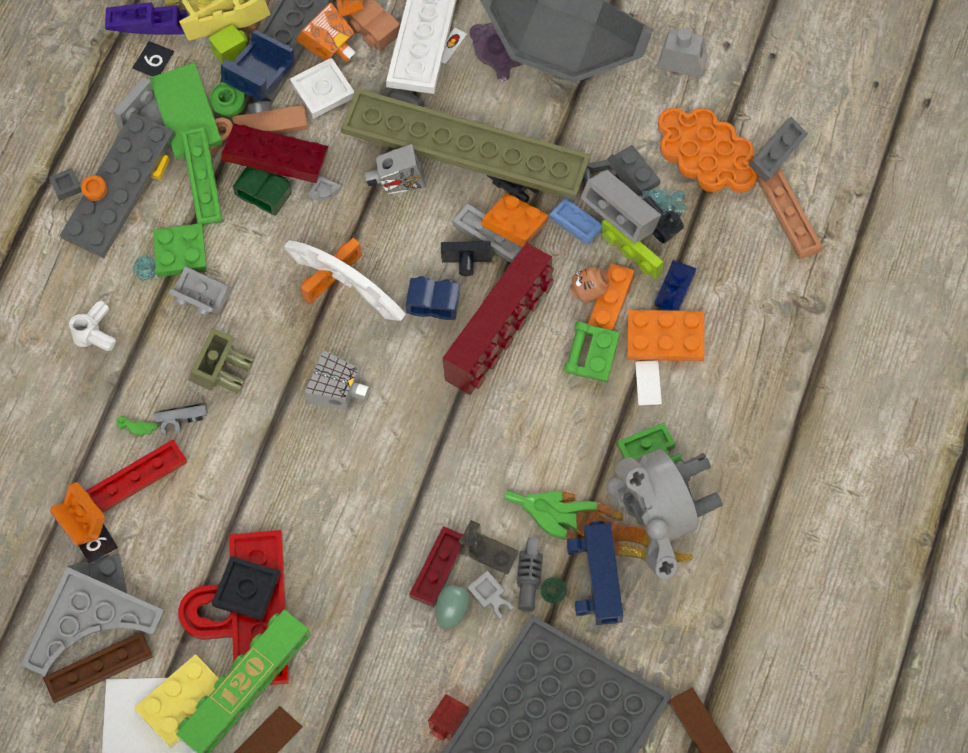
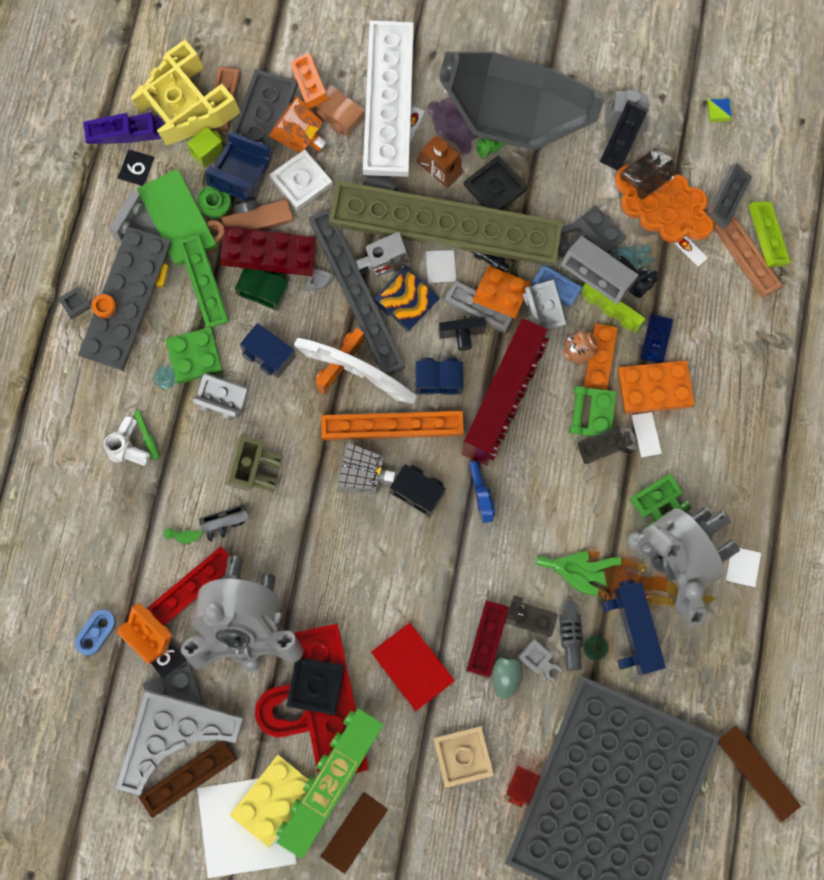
camera: 15 degrees left, 10 degrees up
none -> medium blue plate [75,610,116,656]
none -> bright green piece [134,410,160,460]
none -> light grey piece [181,556,304,672]
none -> dark blue brick [240,323,295,378]
none -> dark grey plate [309,209,405,376]
none -> orange plate [321,411,464,440]
none -> red tile [371,623,455,712]
none -> slope [373,267,440,331]
none -> black brick [390,464,446,517]
none -> dark orange torso [416,135,463,189]
none -> white sticker [426,250,456,283]
none -> tan plate [433,726,494,788]
none -> pearl dark grey plate [464,156,527,210]
none -> blue piece [469,461,495,523]
none -> bright green plate [476,137,506,159]
none -> light grey bracket [523,279,568,329]
none -> clear smoke bracket [578,426,636,464]
none -> black plate [600,100,649,171]
none -> clear smoke bracket [620,148,676,200]
none -> white sticker [675,237,708,266]
none -> lime tile [707,98,732,122]
none -> white sticker [726,548,761,587]
none -> lime plate [748,201,791,268]

